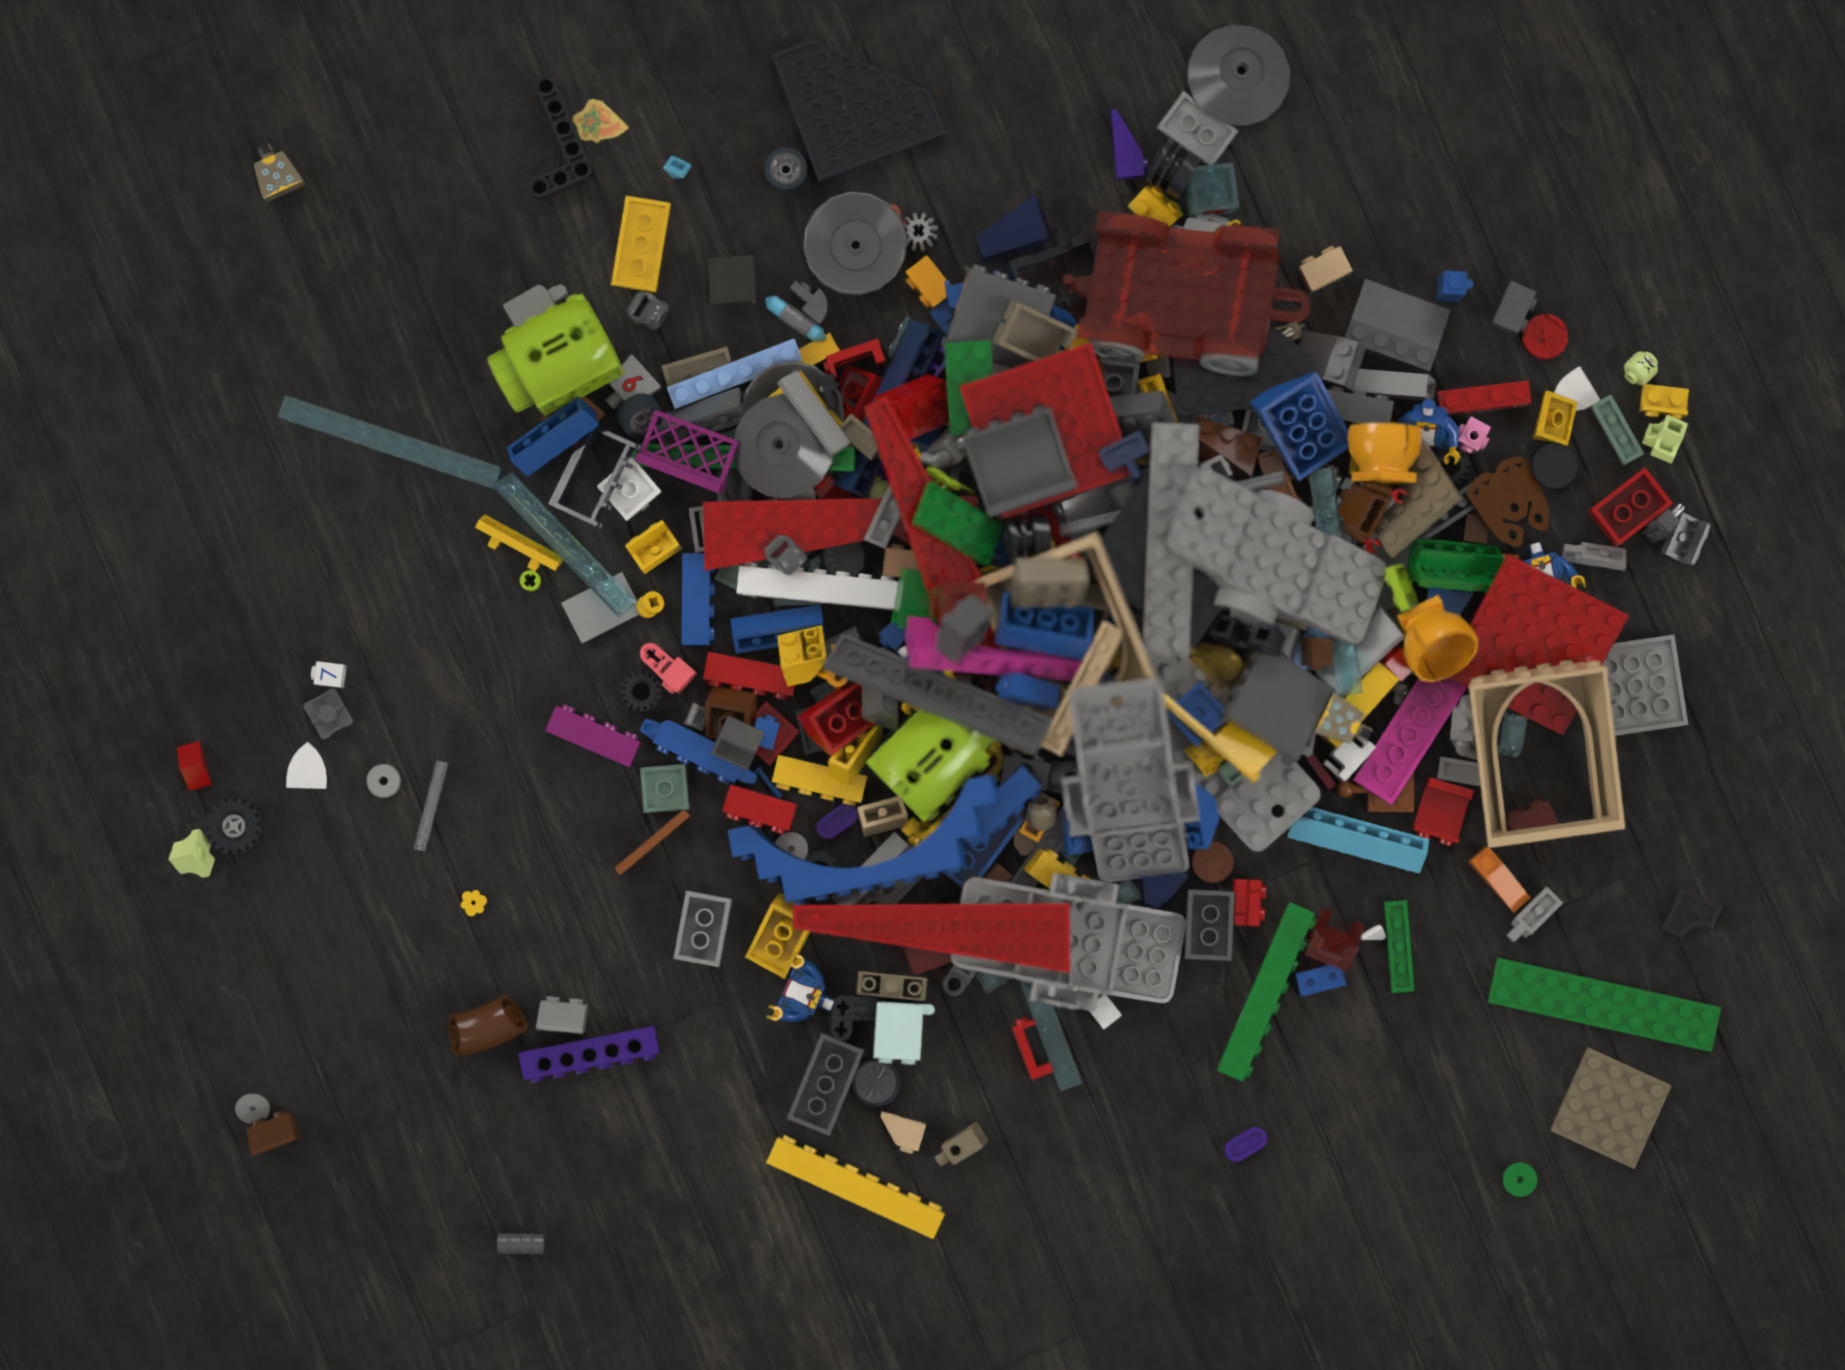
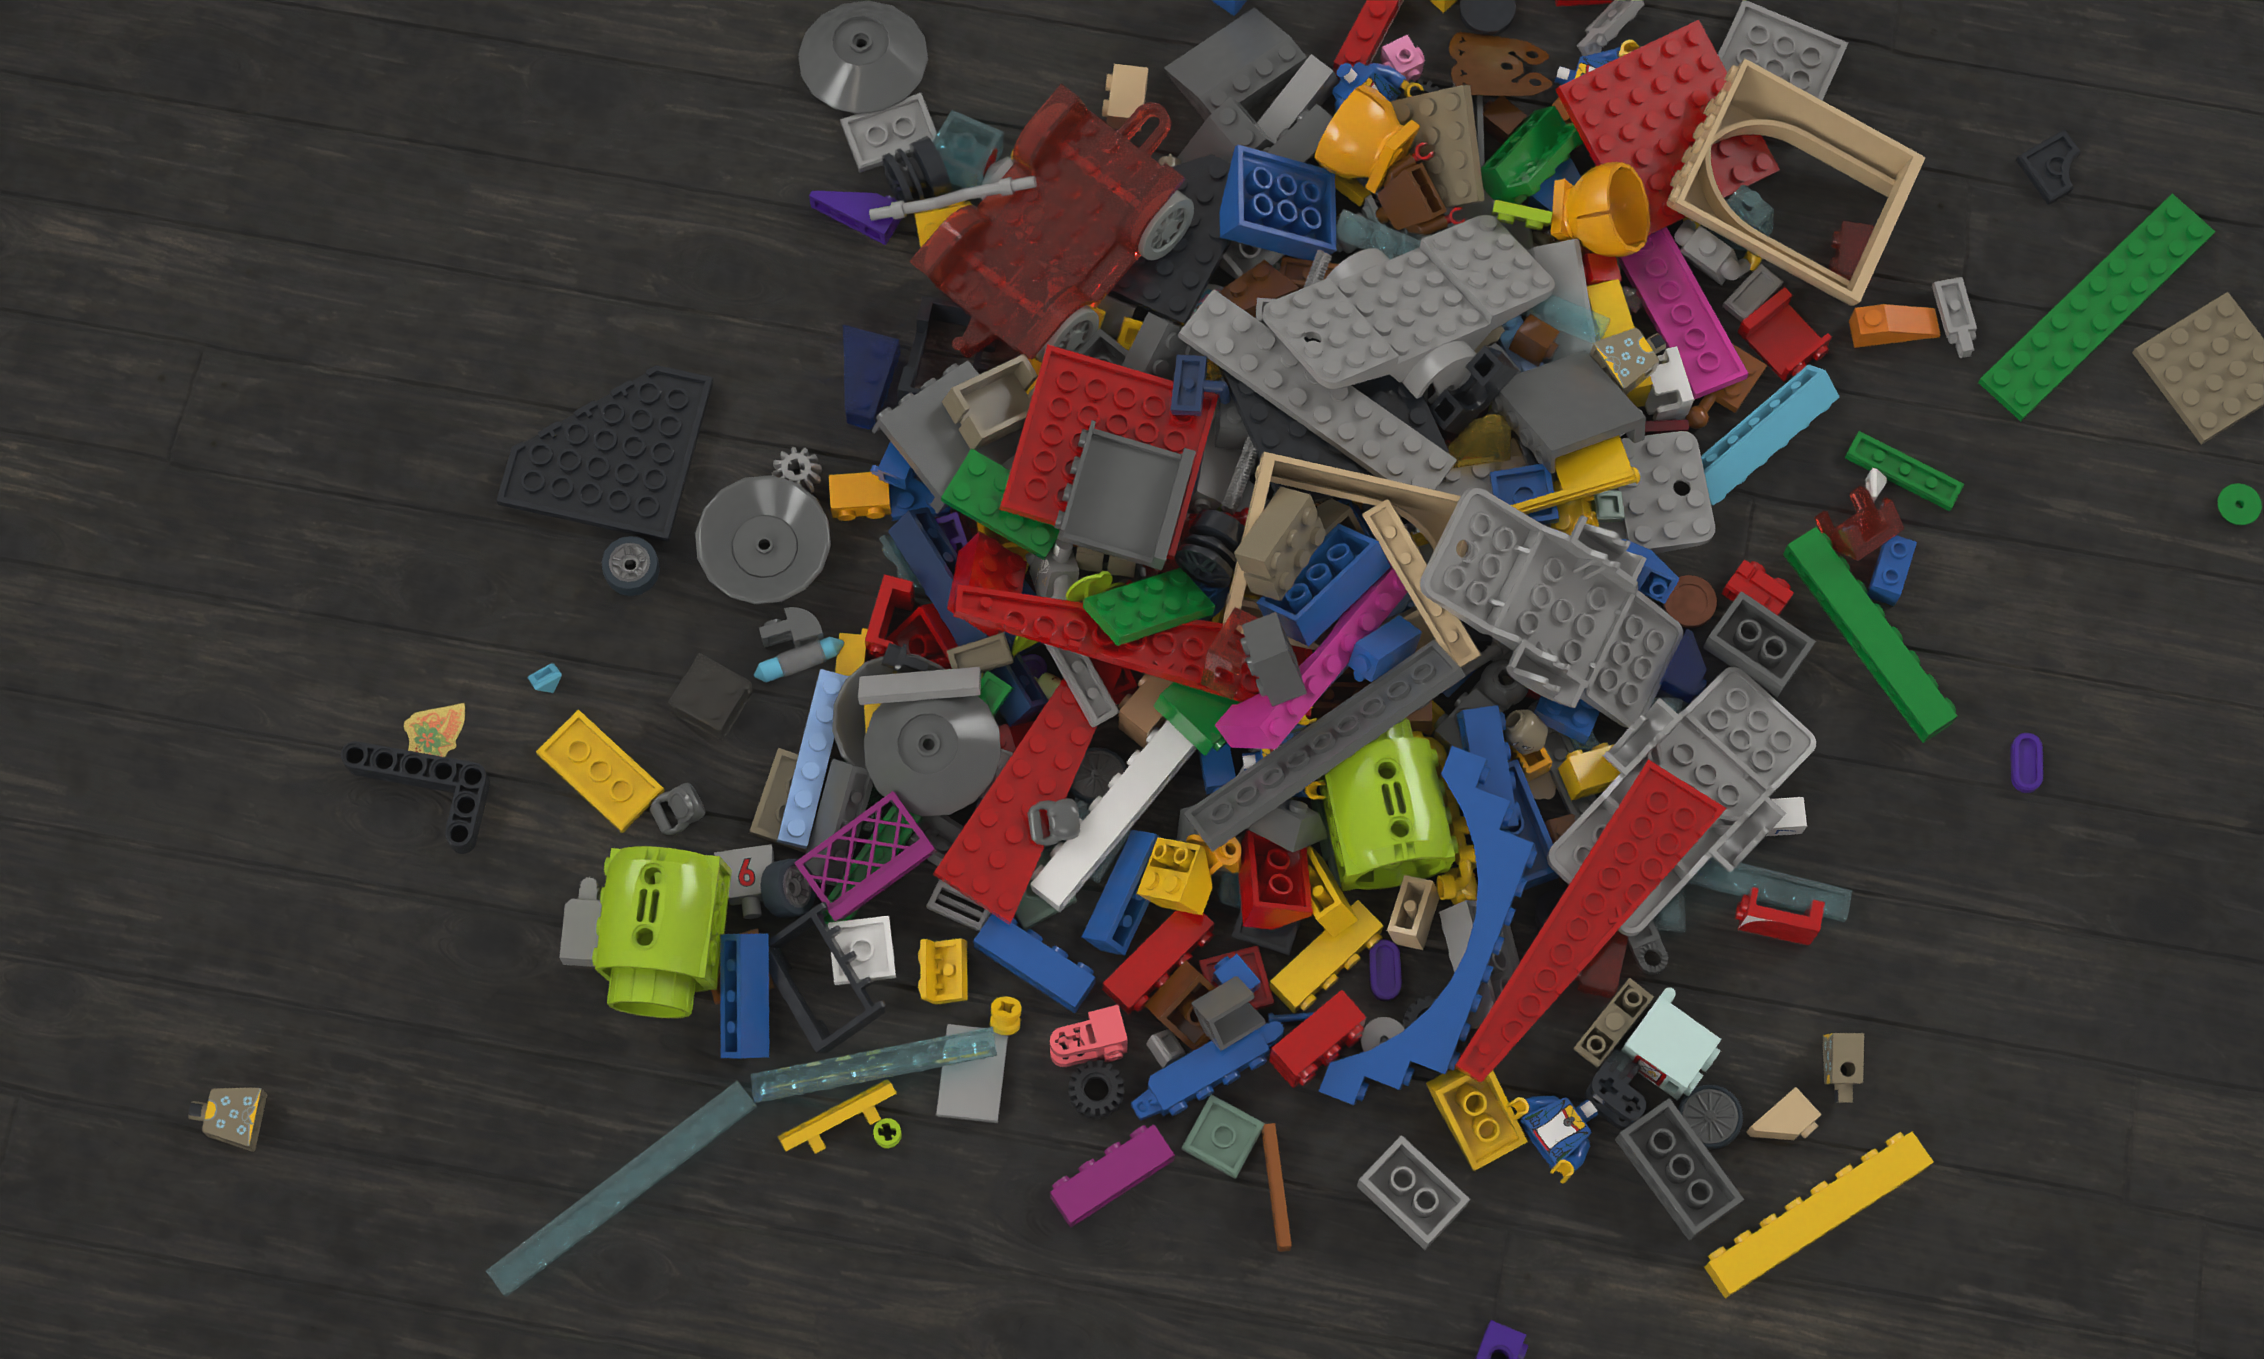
camera: 60 degrees left, 15 degrees down
none -> light grey bar [869,176,1037,221]

